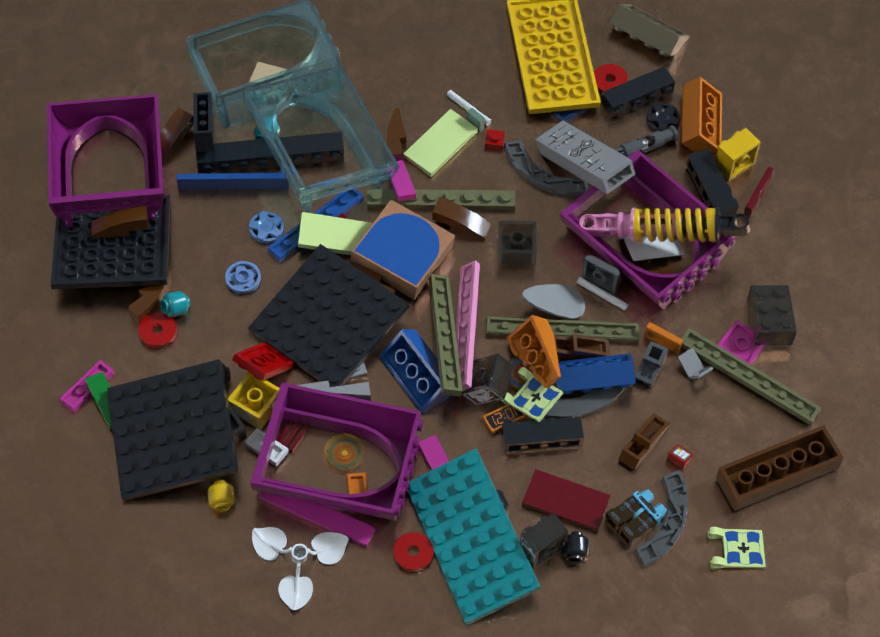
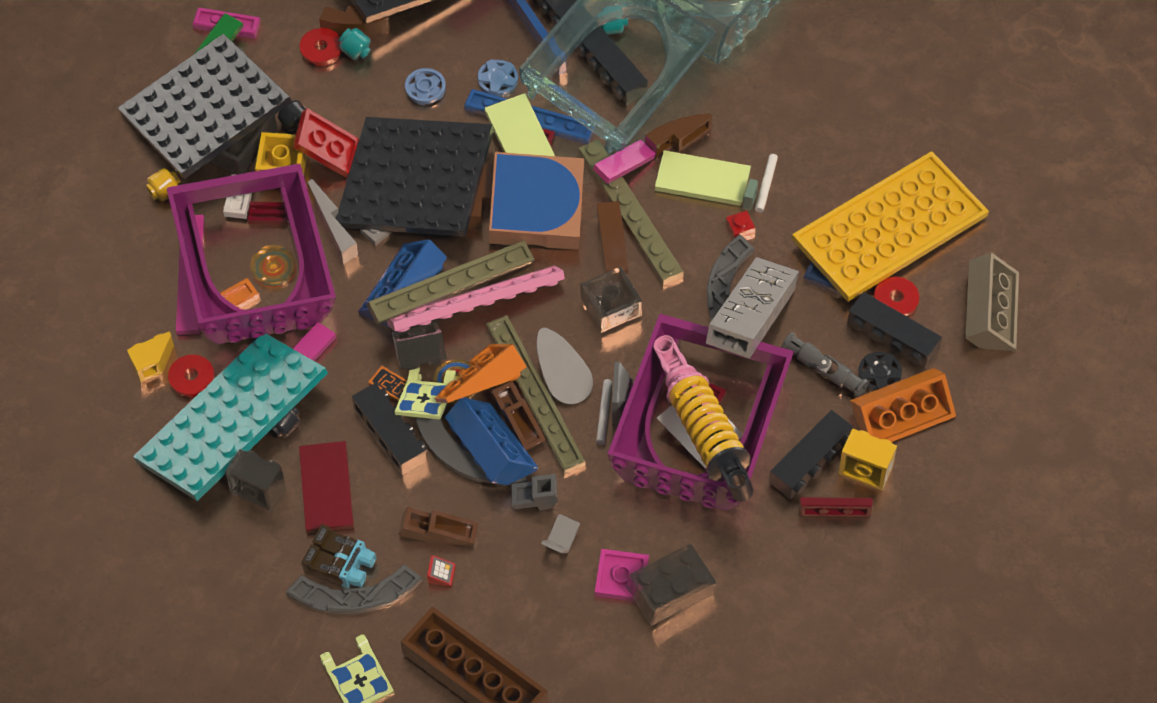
camera: 65 degrees right, 0 degrees up
white plant [252,527,349,611] -> none
black head [562,531,589,563] -> none
orange tile [644,322,683,354] -> none
olive plate [681,328,821,425] -> none
none -> yellow slope [127,331,174,382]

